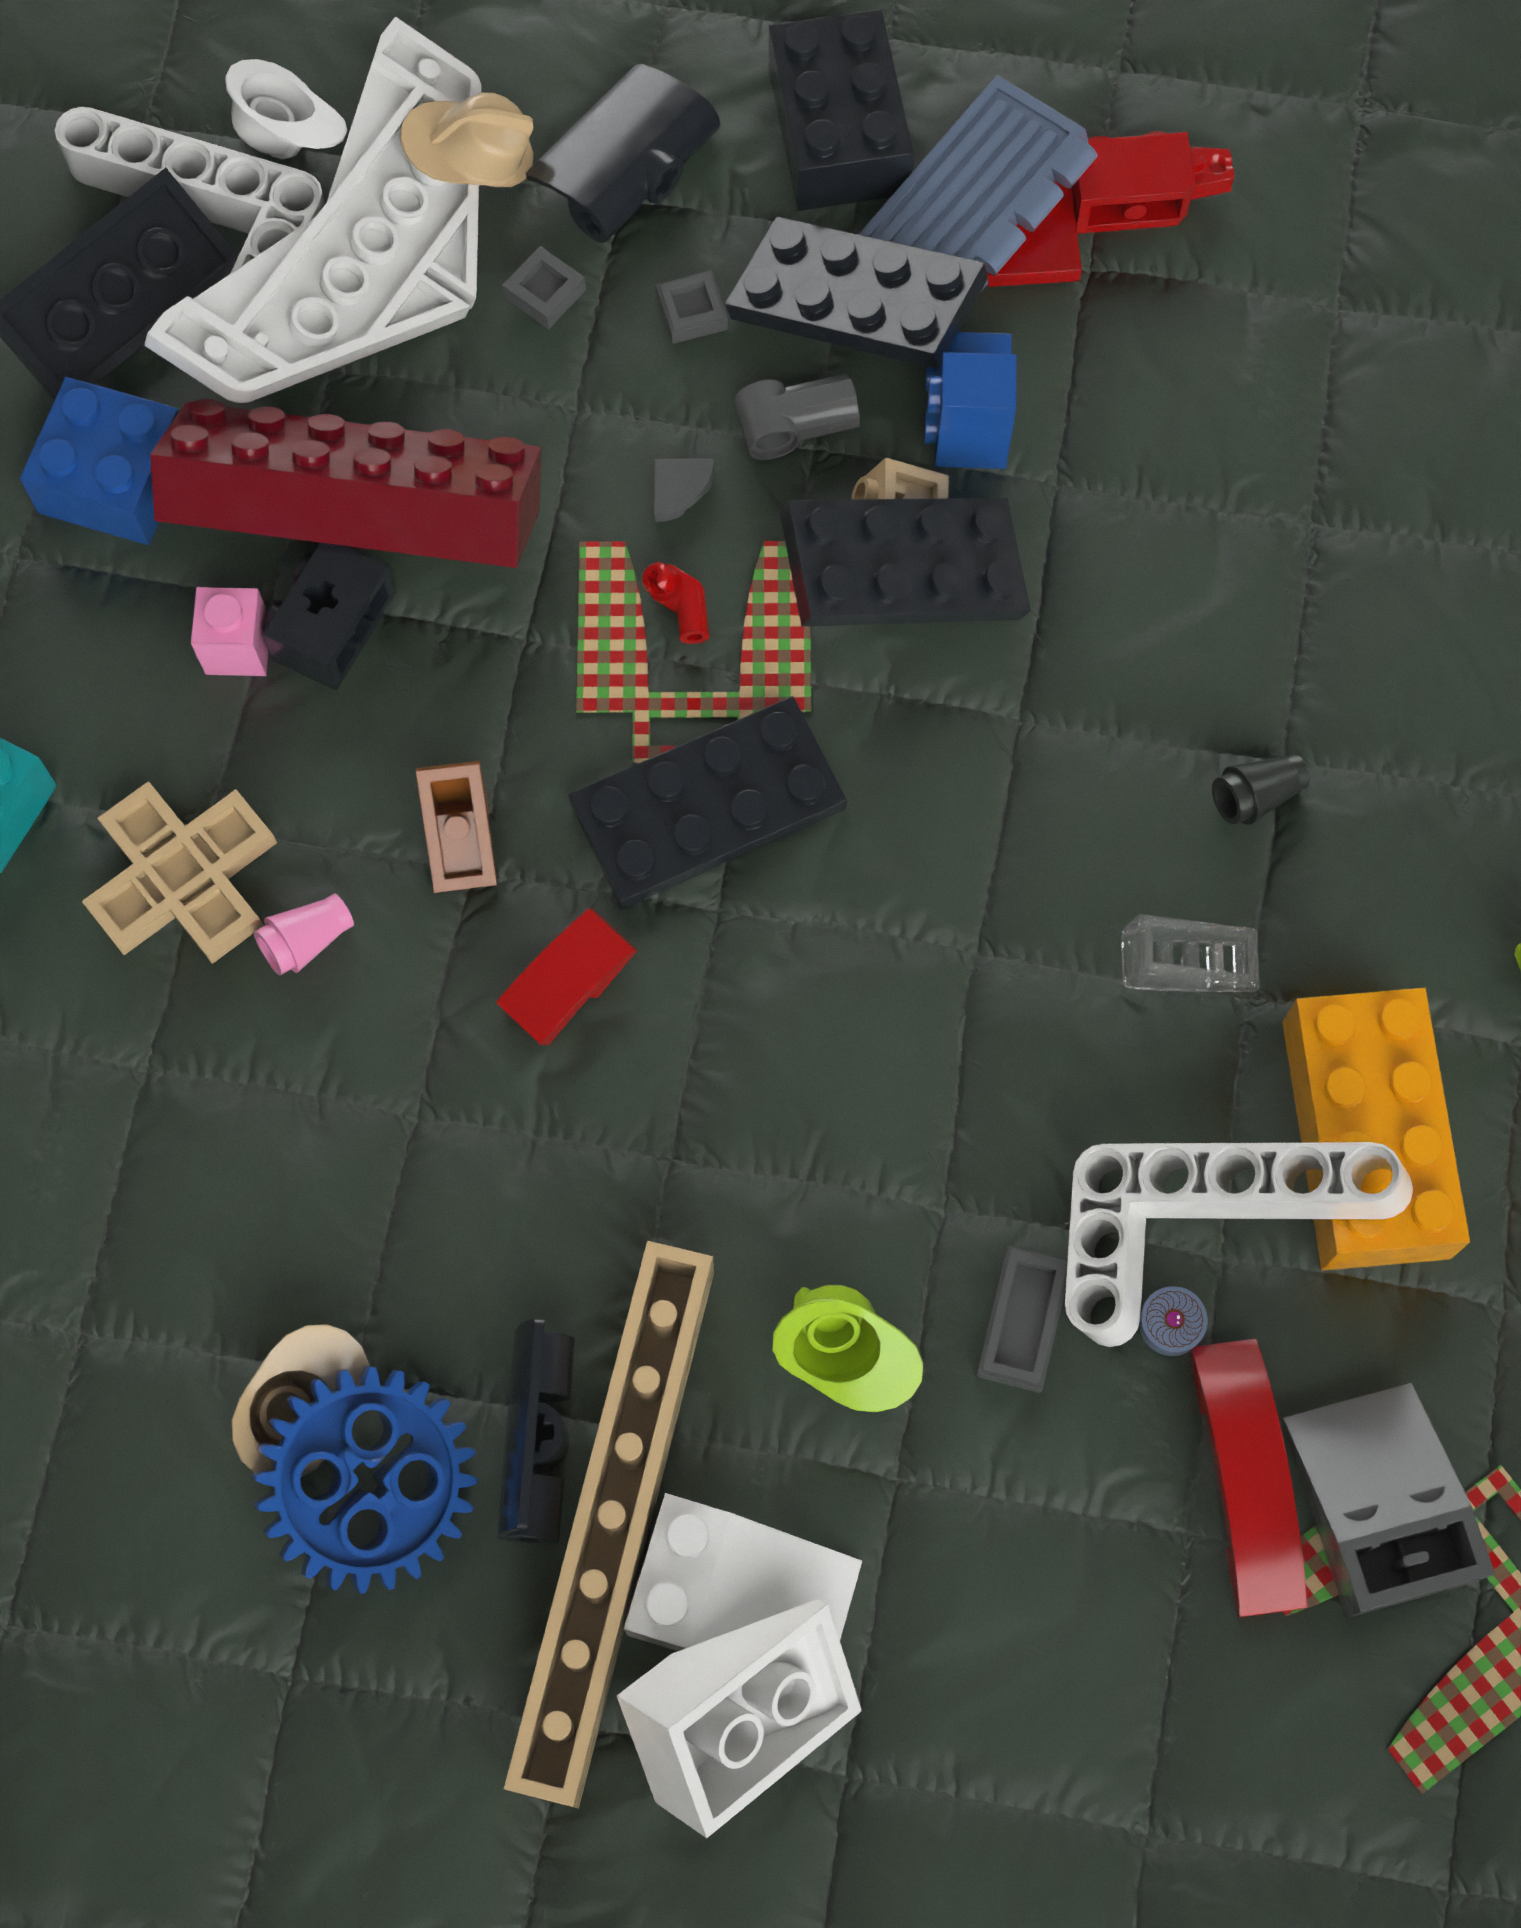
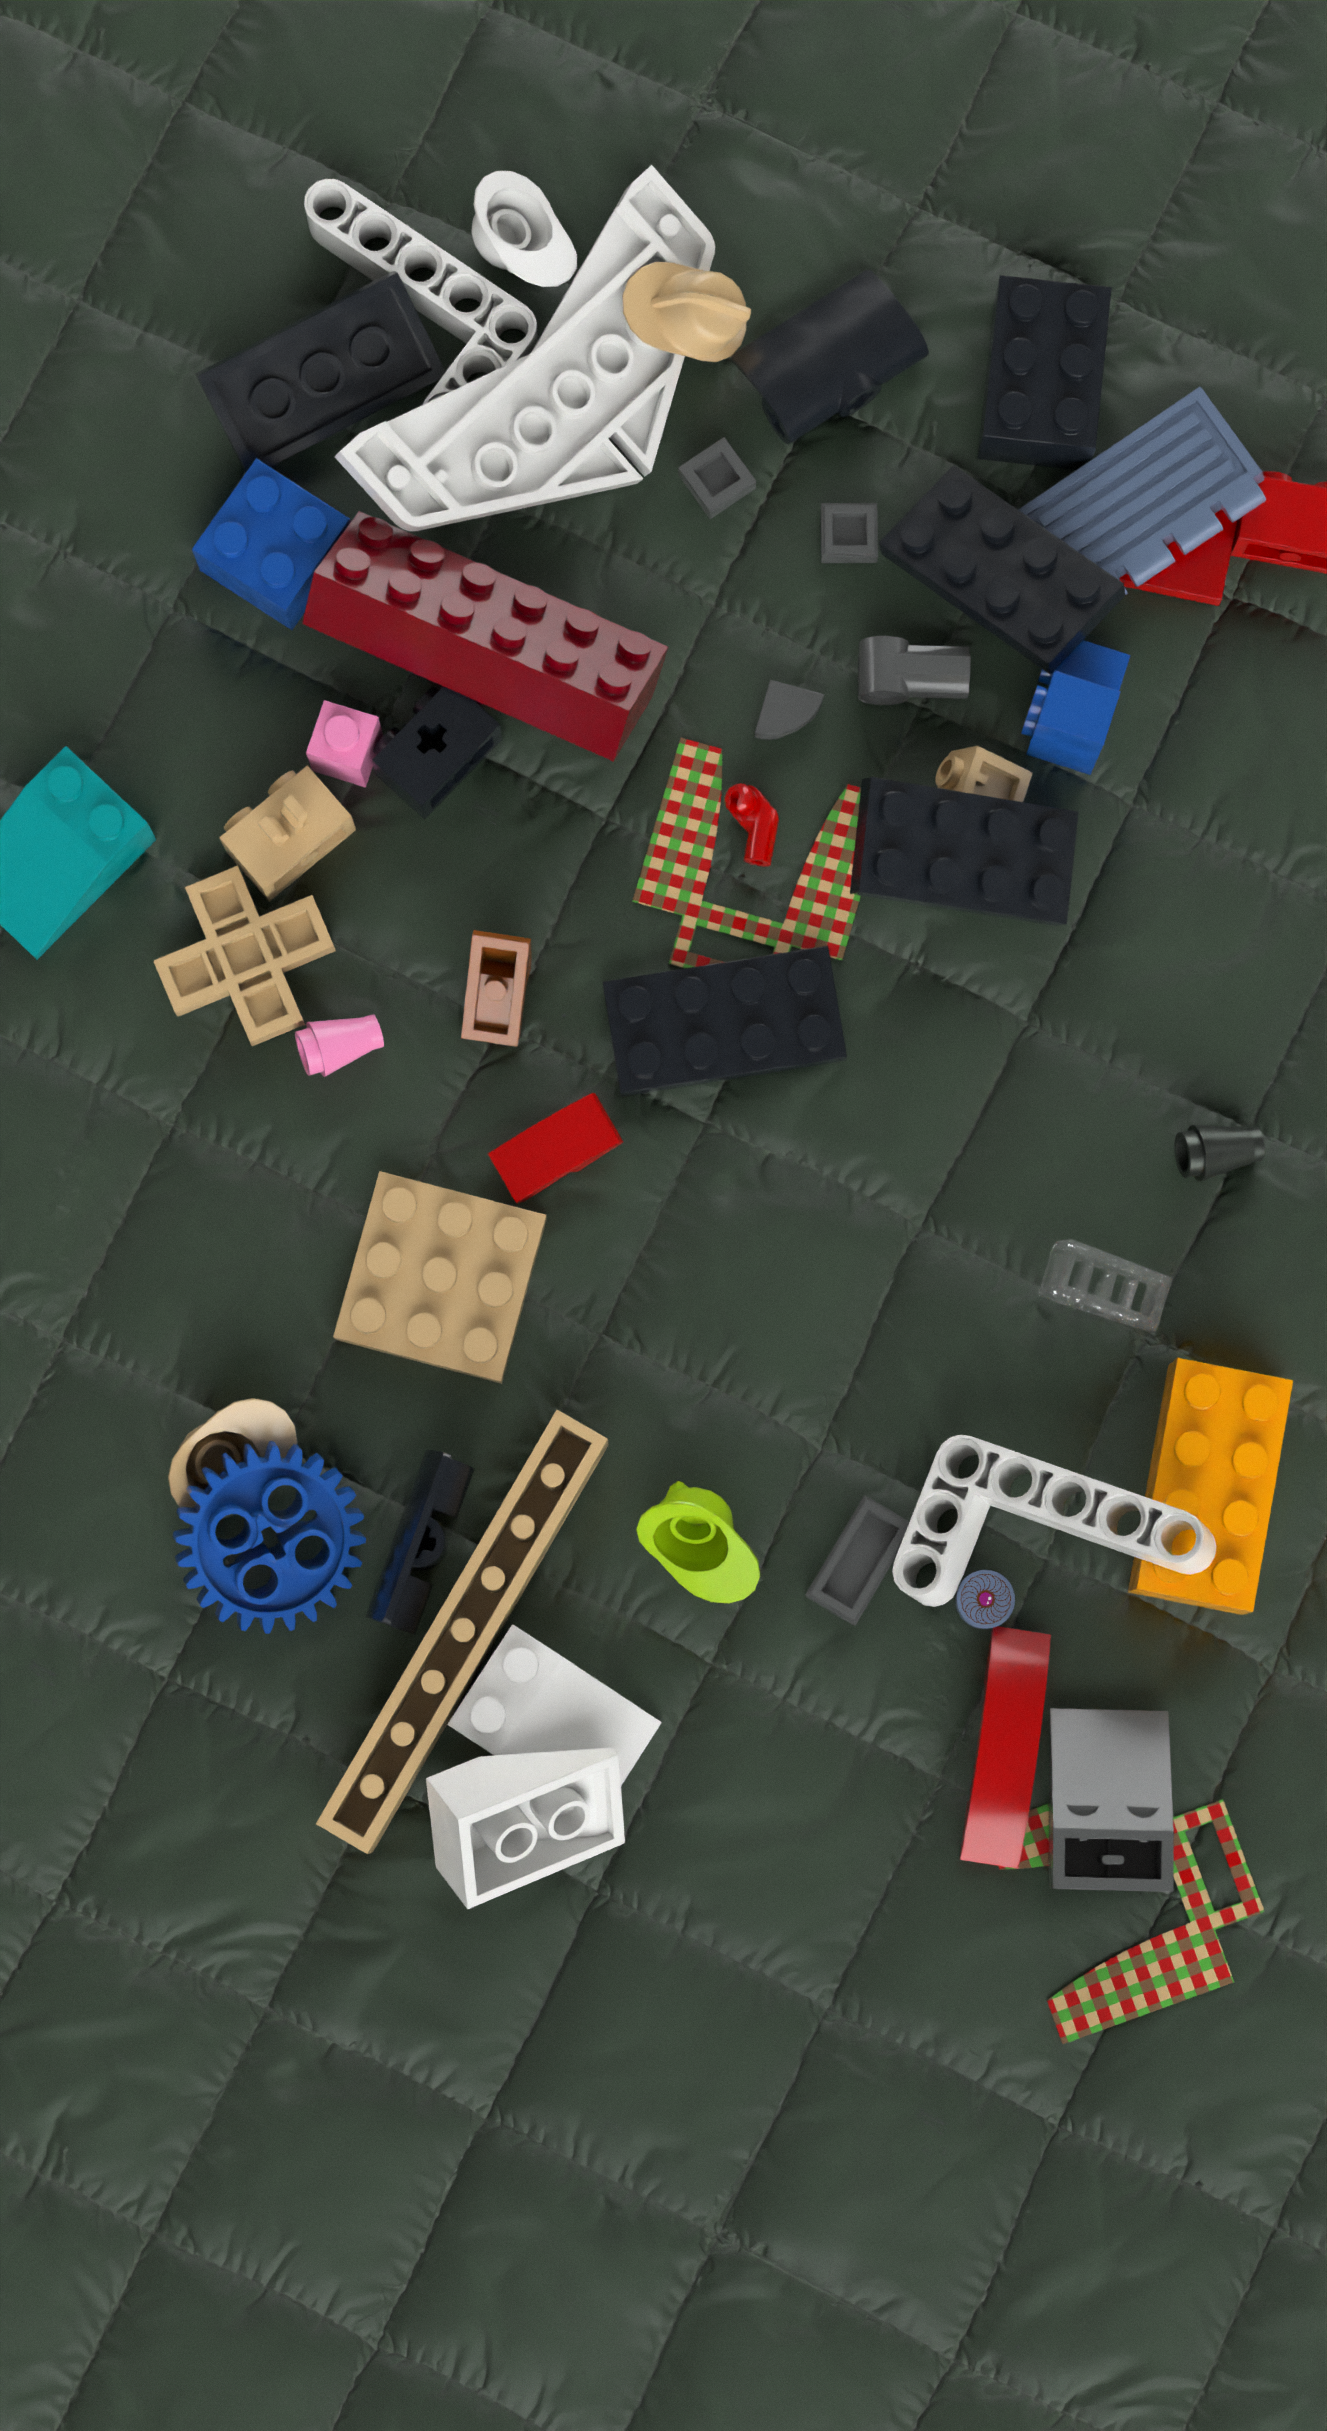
camera: 15 degrees right, 10 degrees up
none -> tan brick [220,765,356,902]
none -> tan plate [333,1171,547,1384]

